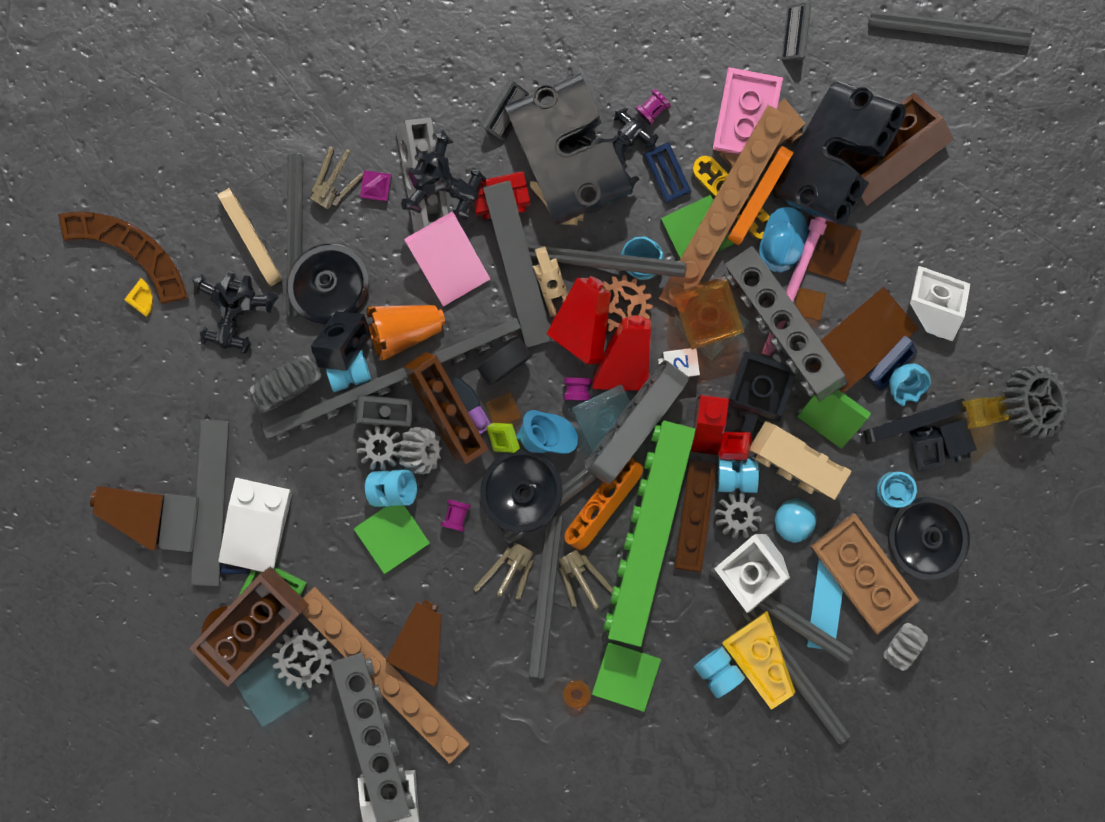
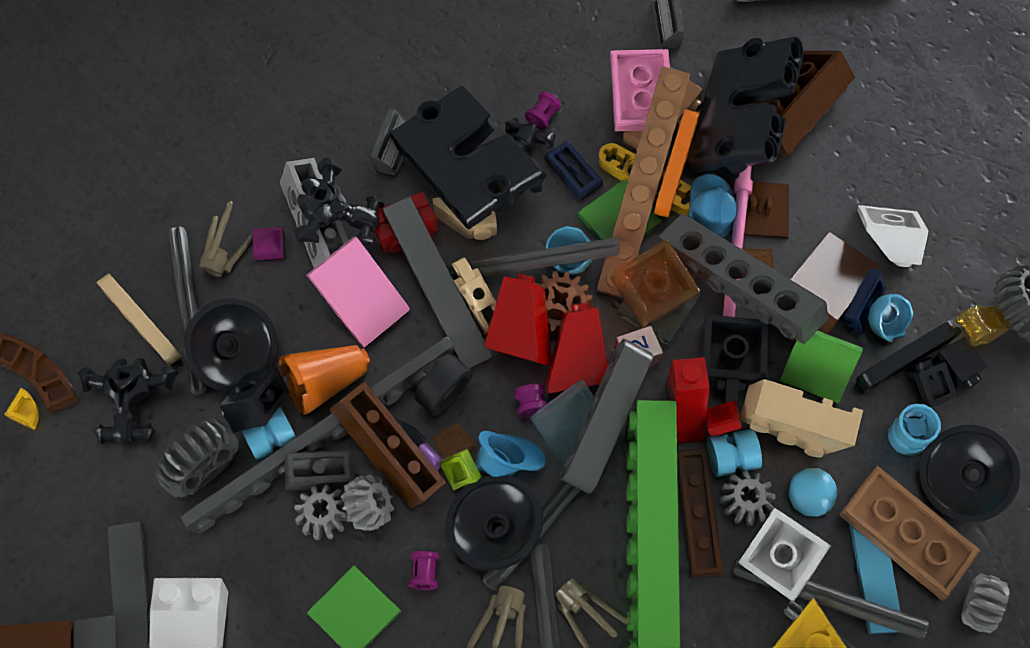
camera: 15 degrees left, 20 degrees down
medium azure wheel [365,470,417,507] -> none
orange beam [564,457,643,550] -> none

